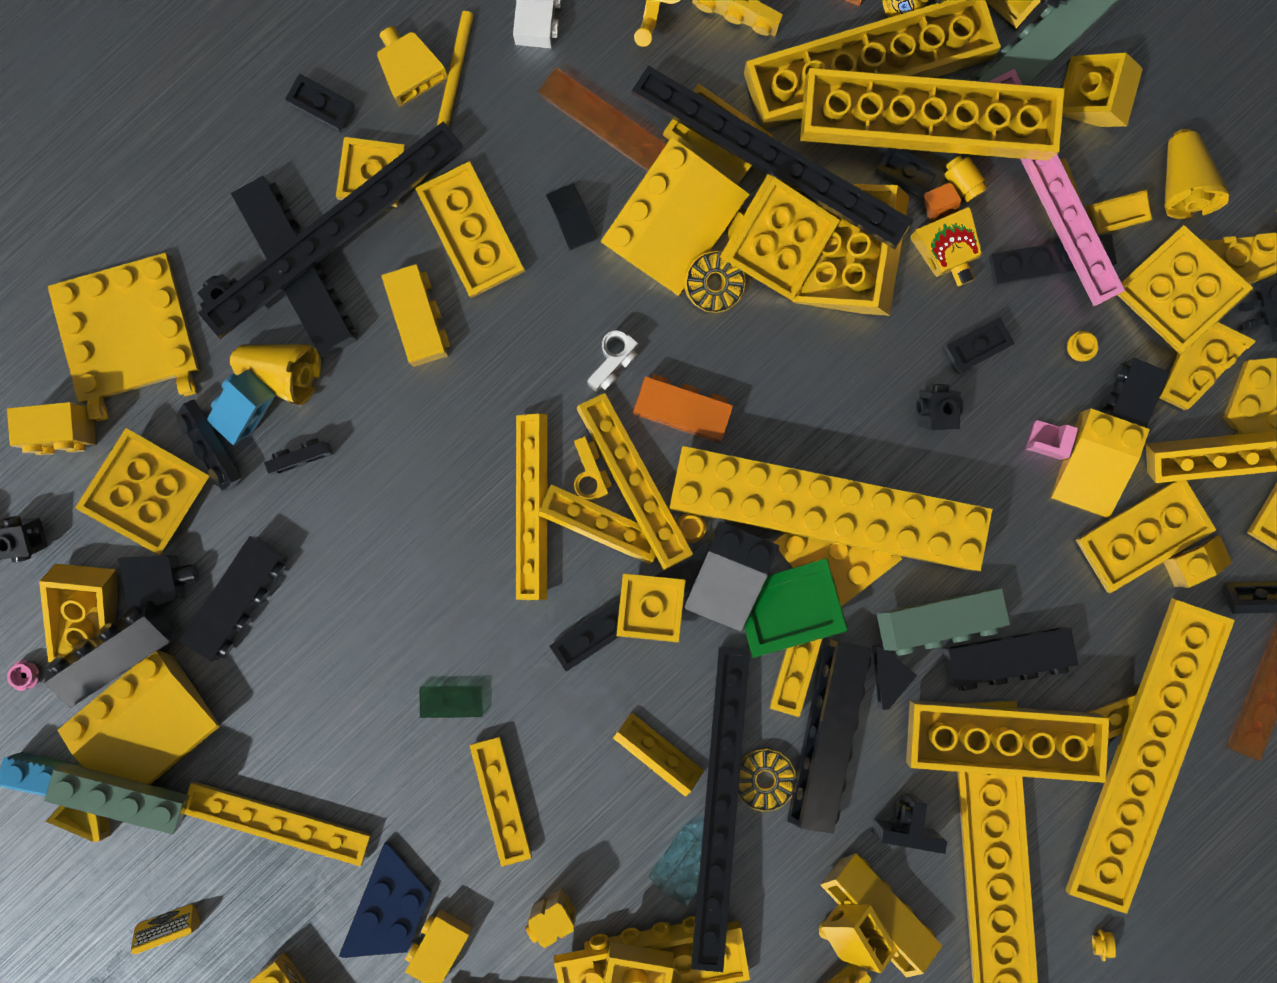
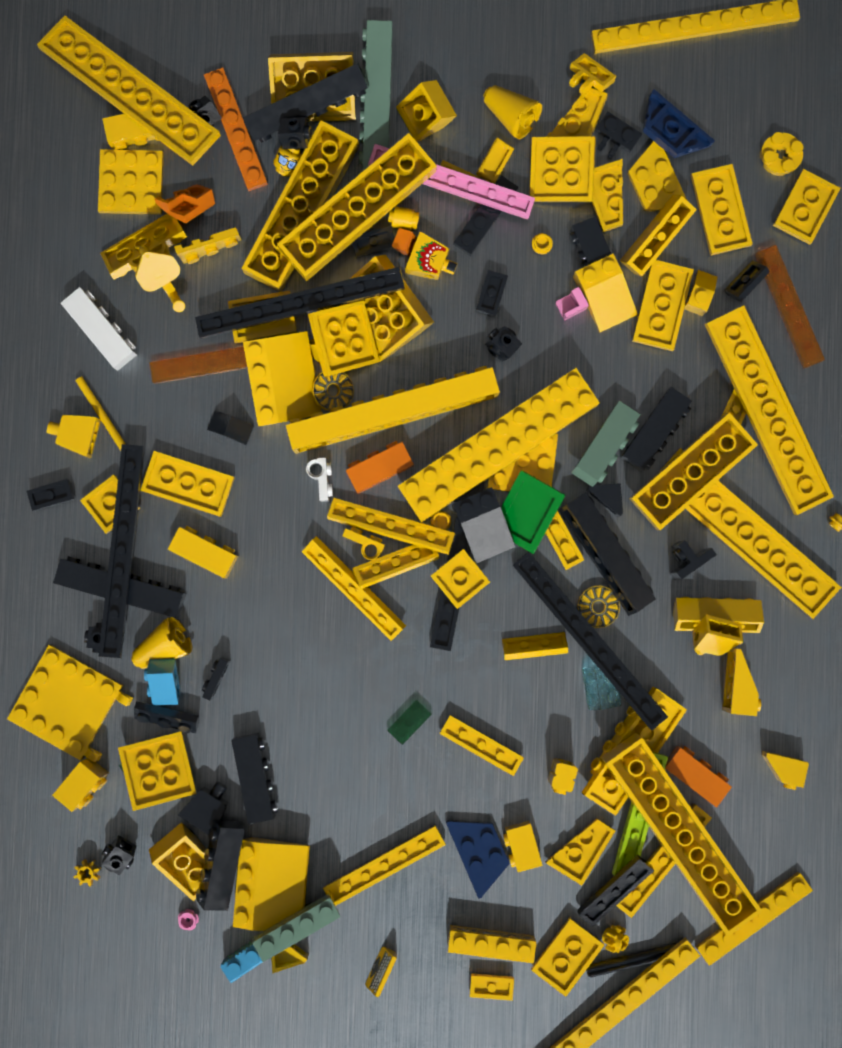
camera: 40 degrees left, 0 degrees up
none -> yellow brick [286,366,500,454]

